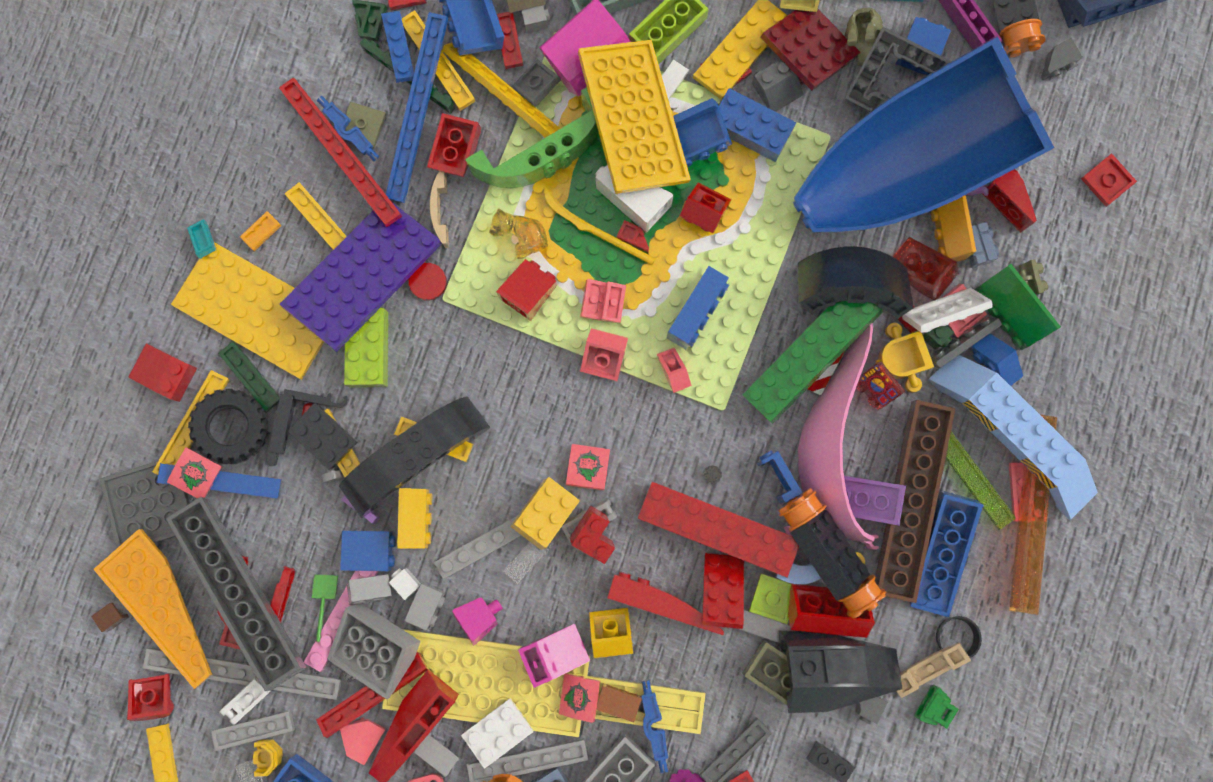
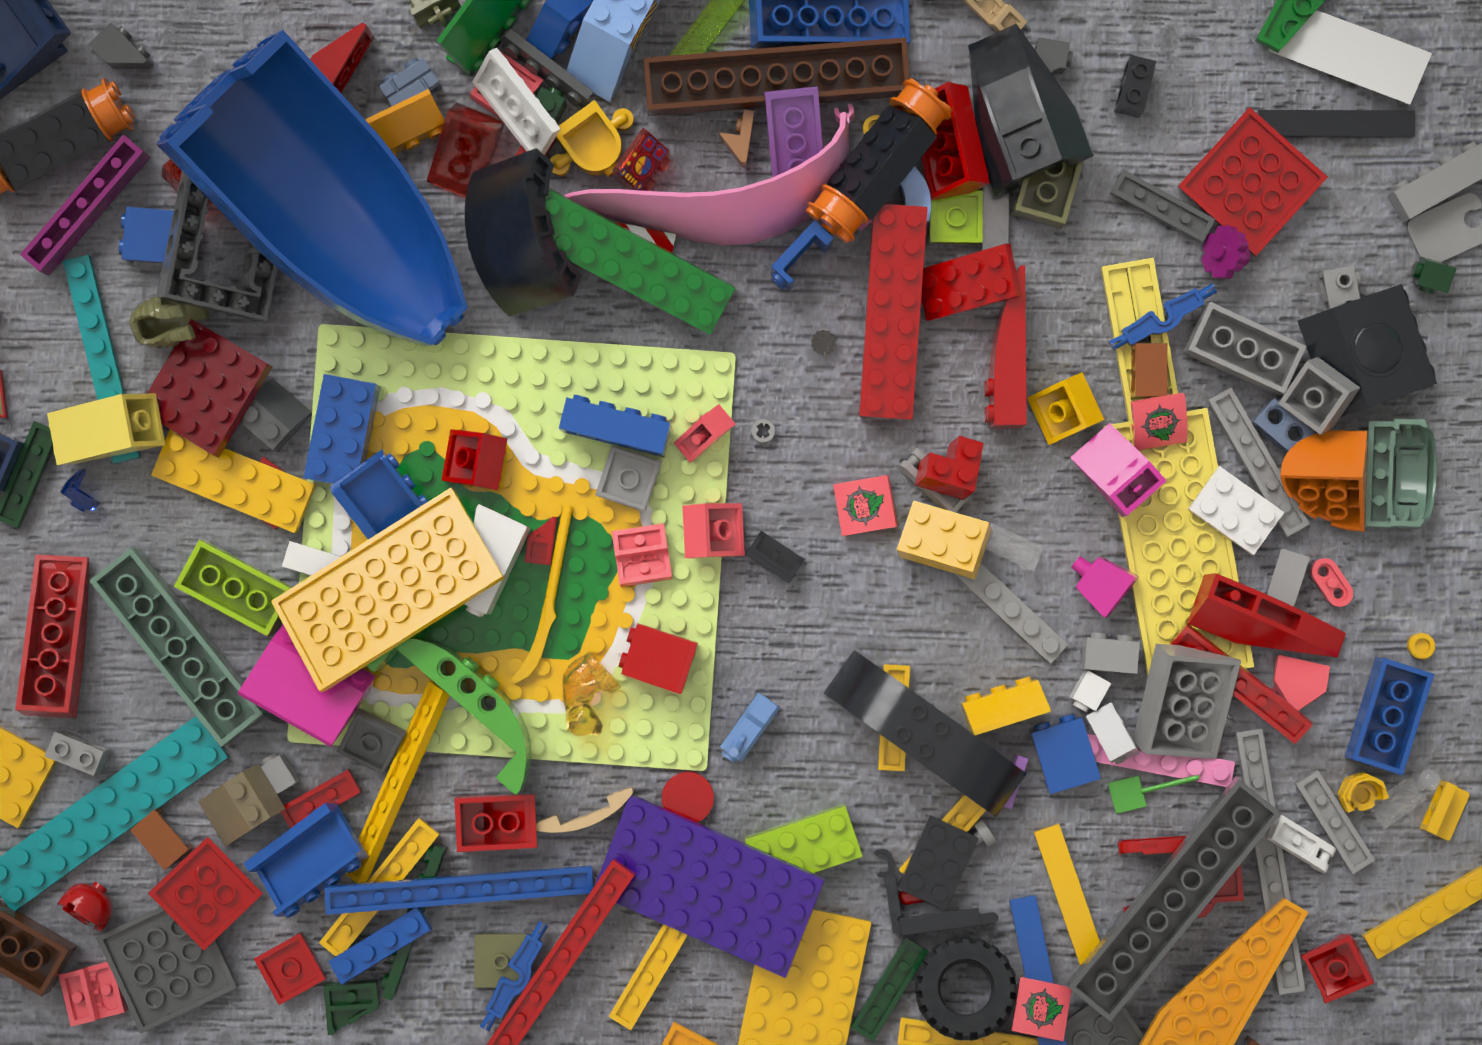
camera: 115 degrees left, 5 degrees up
none -> light grey plate [595,445,662,512]
none -> medium nougat slope [719,110,754,167]
none -> medium blue piece [720,692,780,763]
none -> black hinge [745,531,805,583]
none -> light grey bush [752,419,775,444]
none -> yellow tile [1033,823,1100,966]

